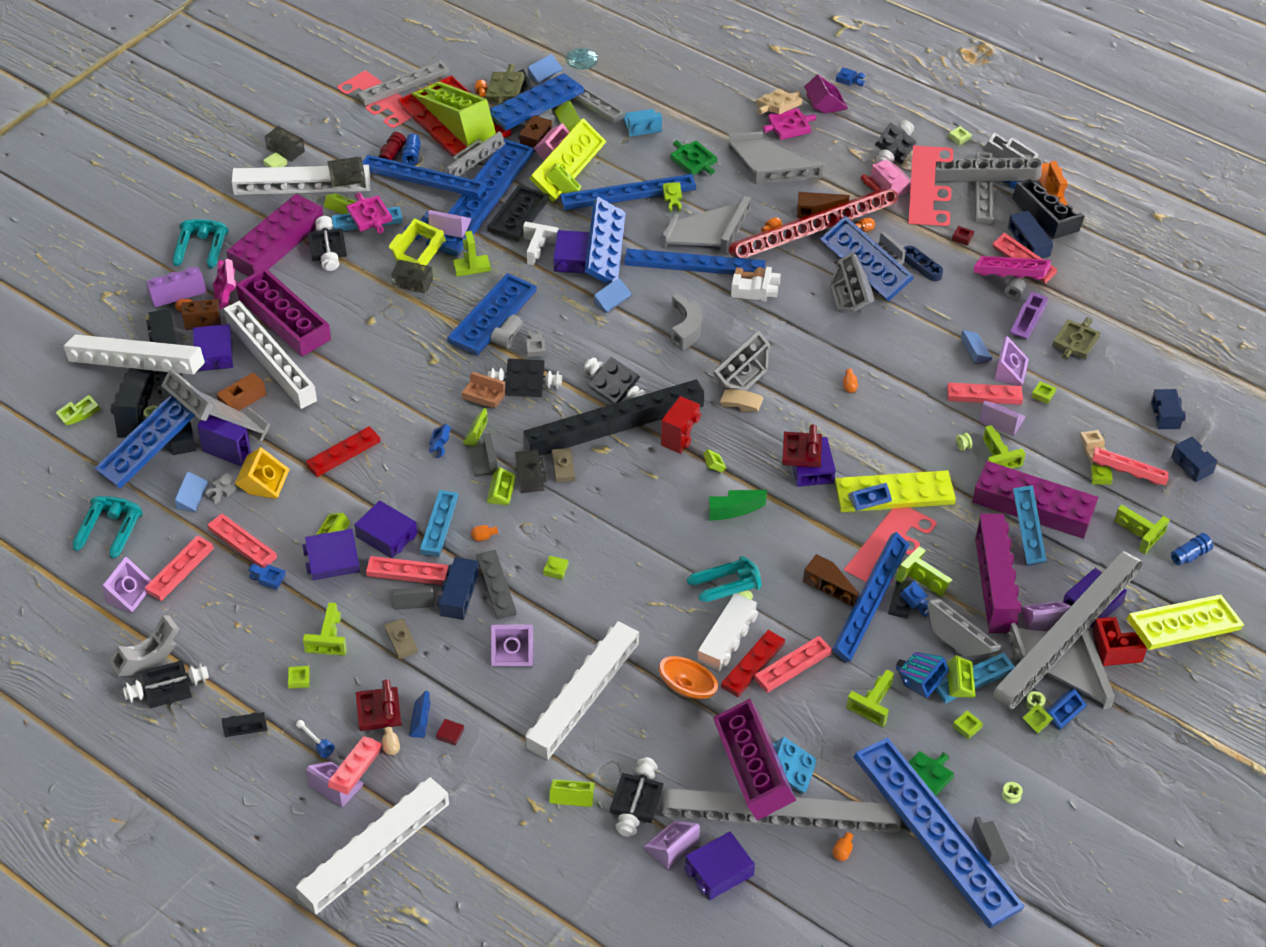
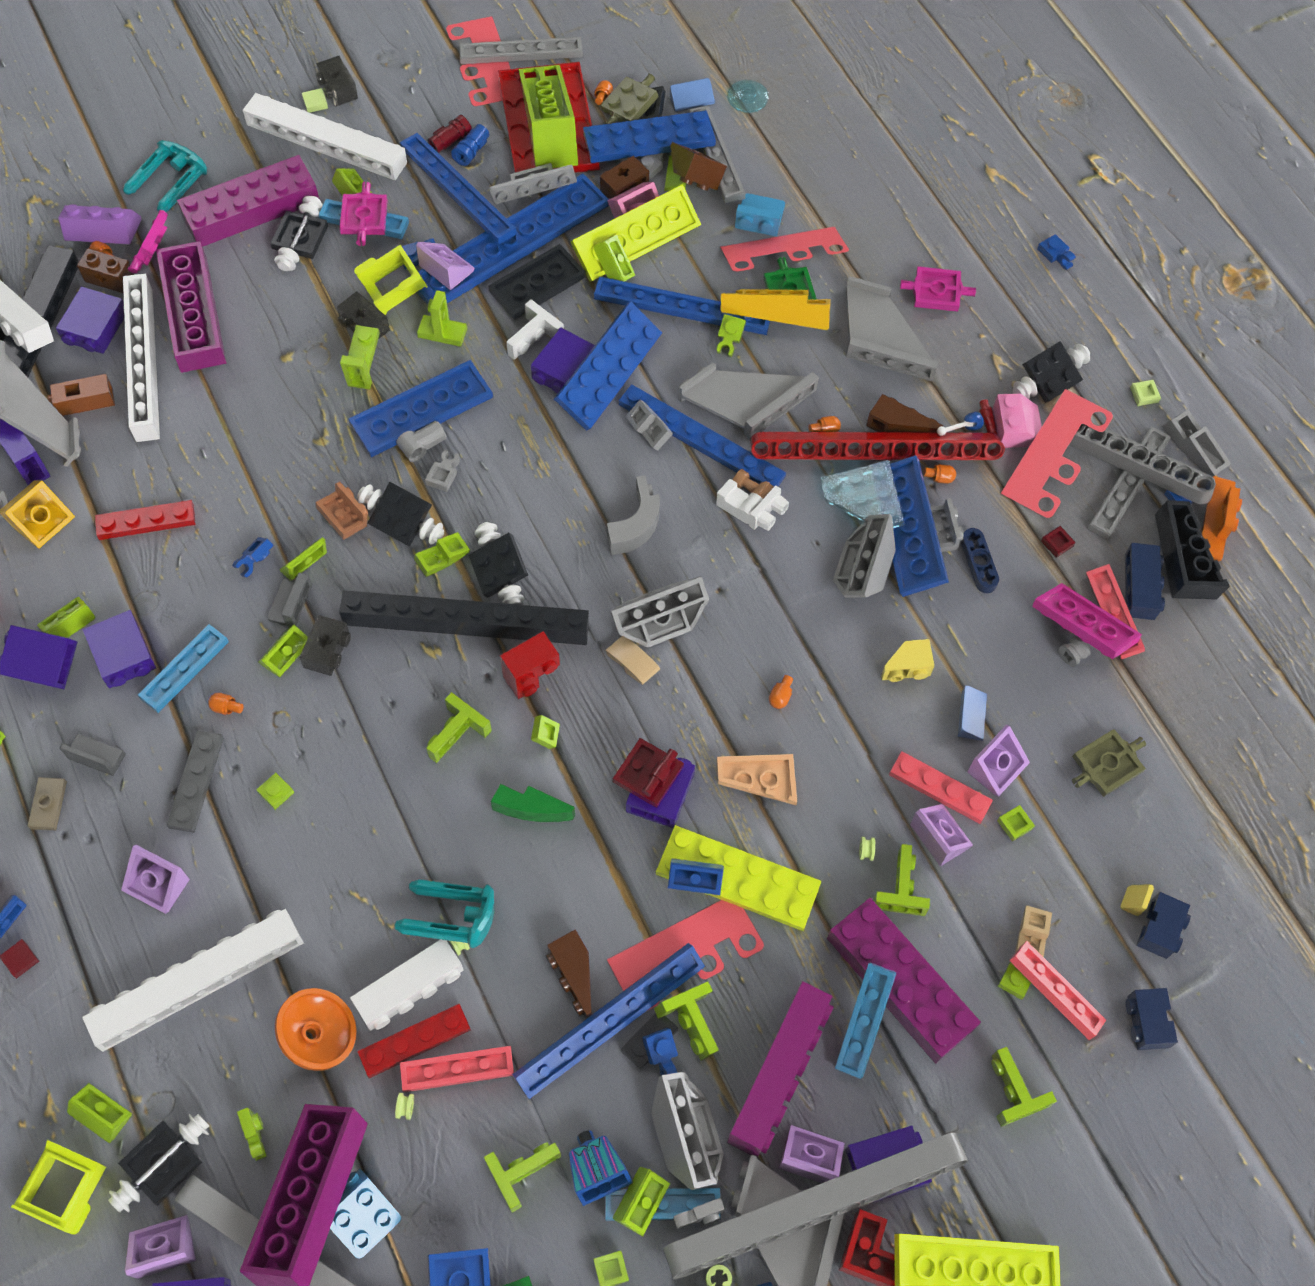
camera: 25 degrees right, 15 degrees up
clear smoke brick [327,156,366,187] -> none
coral plate [366,556,449,585] -> none
dark blue brick [437,557,479,620] -> none
dark tan plate [552,448,575,483] -> none
medium blue slope [594,278,632,313] -> none
tan plate [756,89,802,115] -> none
magenta slope [804,74,848,114] -> none
medium lavender slope [1010,291,1048,339] -> none
blue axle [1171,533,1213,565] -> none
none -> neon yellow piece [11,1140,106,1235]
none -> lime plate [237,1107,267,1161]
none -> lime bracket [340,325,380,390]
none -> yellowish green bush [395,1093,414,1120]
none -> lime slope [414,532,470,577]
none -> lime bracket [427,692,492,763]
none -> light grey slope [625,400,673,450]
none -> reddish brown slope [671,142,727,191]
none -> light grey plate [673,1198,724,1230]
none -> light nougat wing [717,754,797,805]
none -> coral piece [720,227,849,272]
none -> yellow wedge [721,289,831,330]
none -> clear light blue plate [820,460,905,528]
none -> light yellow slope [881,639,934,682]
none -> hinge [937,412,984,436]
none -> light yellow slope [1120,884,1154,916]

